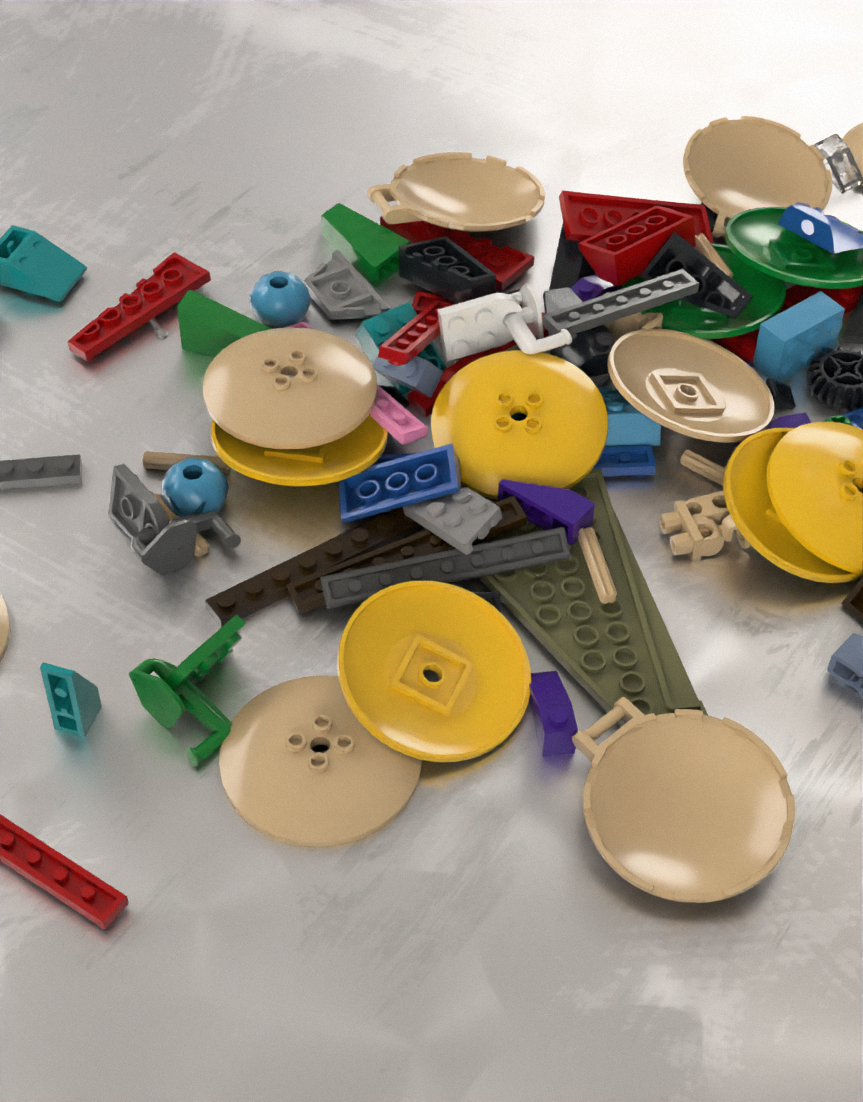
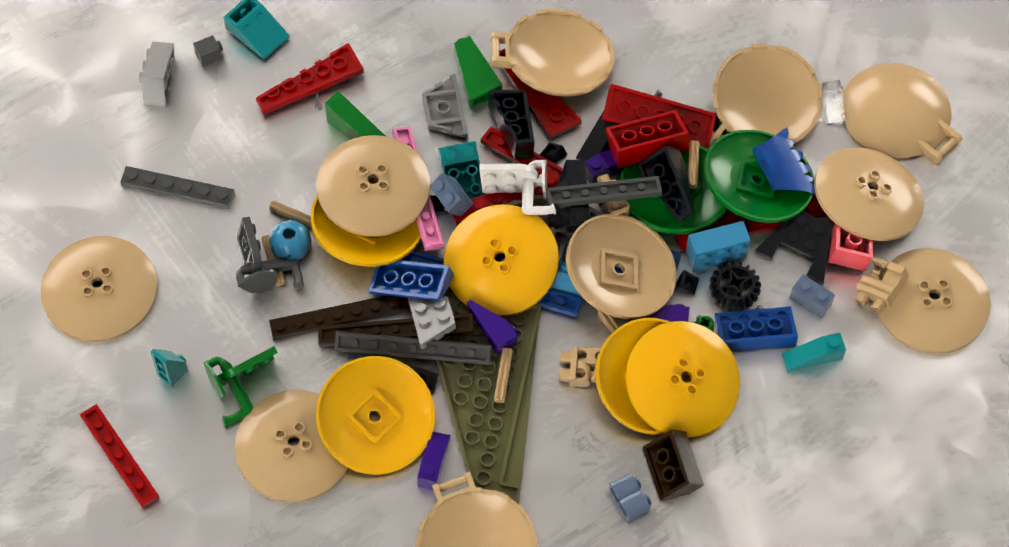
camera: 20 degrees right, 15 degrees up
dark azure piece [249,271,311,328] -> none
red plate [378,300,454,366] -> none

